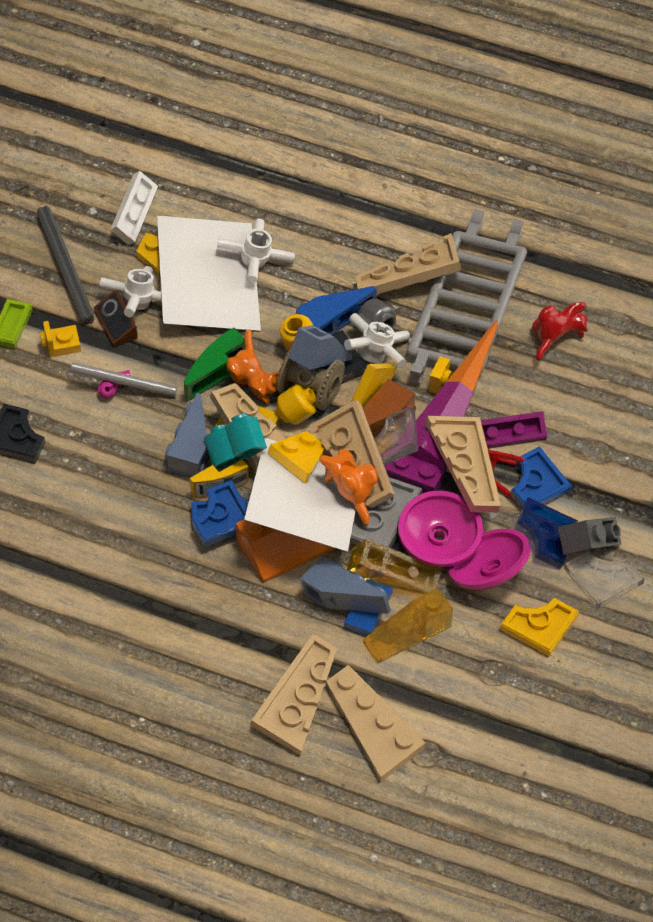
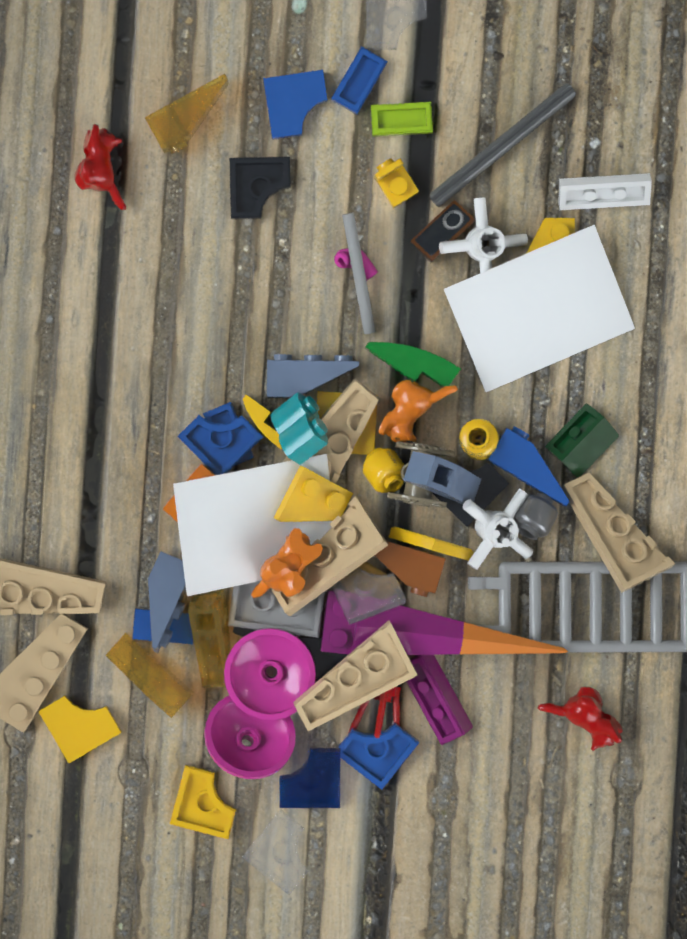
camera: 75 degrees right, 35 degrees up
white bar [217,219,295,283] -> none
yellow plate [429,356,452,394] -> none
dark grey slope [558,517,622,555] -> none
none -> yellow tile [38,695,122,763]
none -> dark green panel [545,403,619,478]

